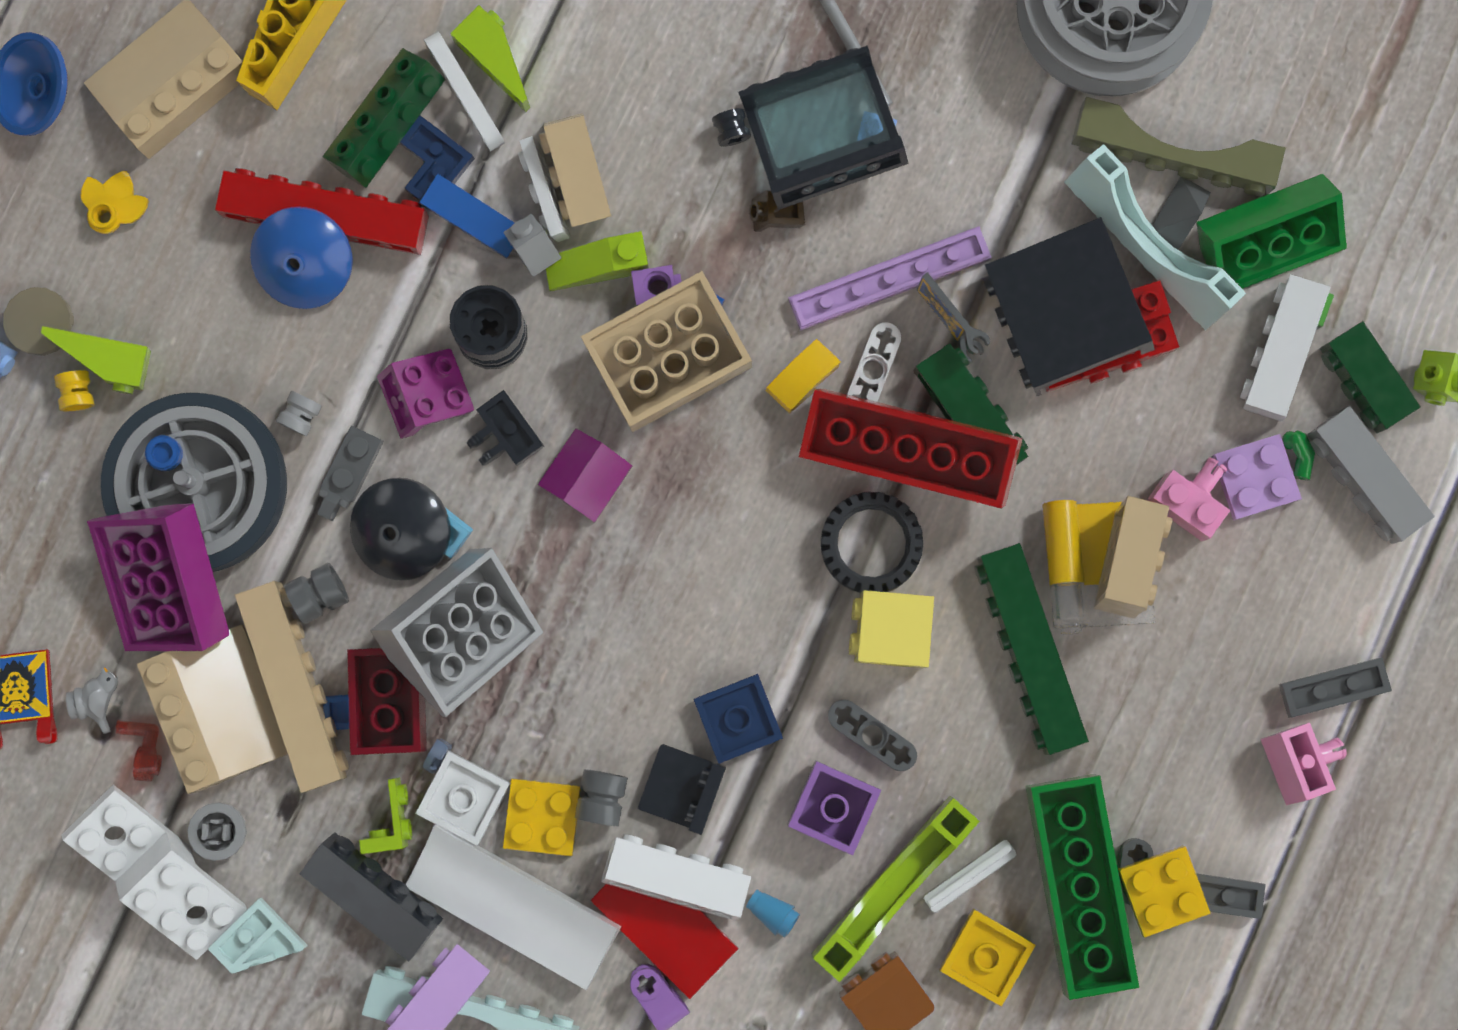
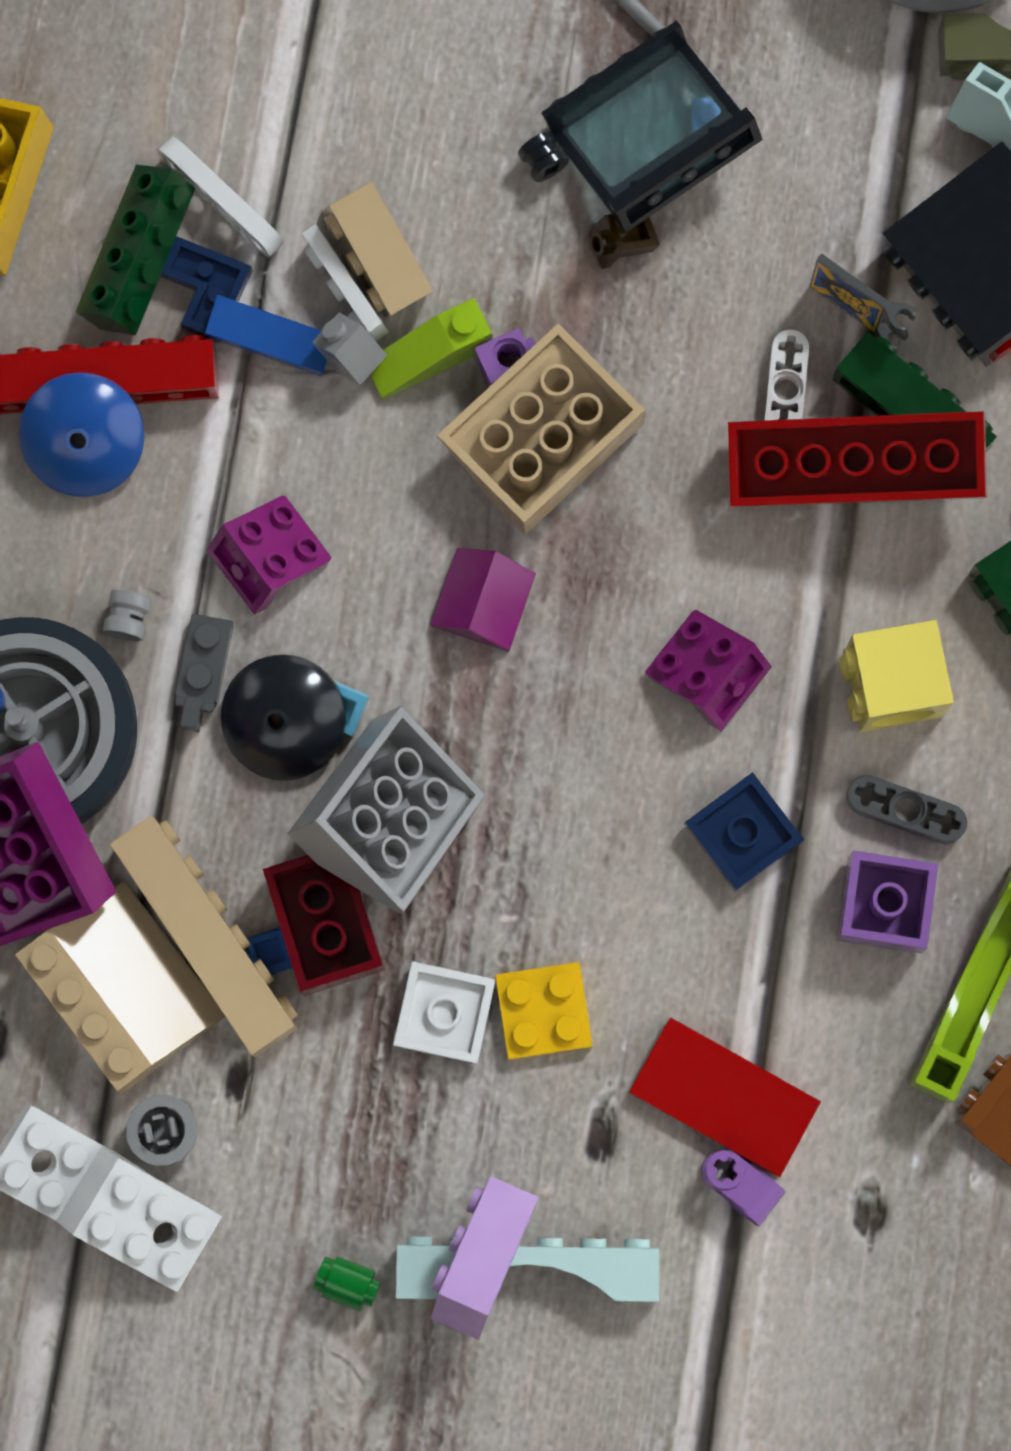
camera: 15 degrees left, 5 degrees down
clear red plate [116,720,162,782] -> none
light aqua wing [208,898,308,974] -> none
dark grey wheel [284,563,349,624] -> none
black brick [300,832,444,962] -> none
lime bracket [359,777,412,854] -> none
white arch [406,825,622,990] -> none
sand blue tile [423,739,452,774] -> none
lime slope [450,5,530,112] -> none
black wheel [450,285,528,369] -> none
black hinge [466,390,545,466] -> none
dark grey wheel [574,769,628,826] -> none
white brick [601,834,751,921] -> none
black bracket [638,744,726,835] -> none
dark azure cone [746,889,800,938] -> none
yellow slope [765,339,841,414] -> none
lavender tile [788,226,991,331] -> none
black tyre [821,491,923,593] -> none
none -> green brick [313,1256,381,1312]
none -> magenta bracket [645,610,772,732]

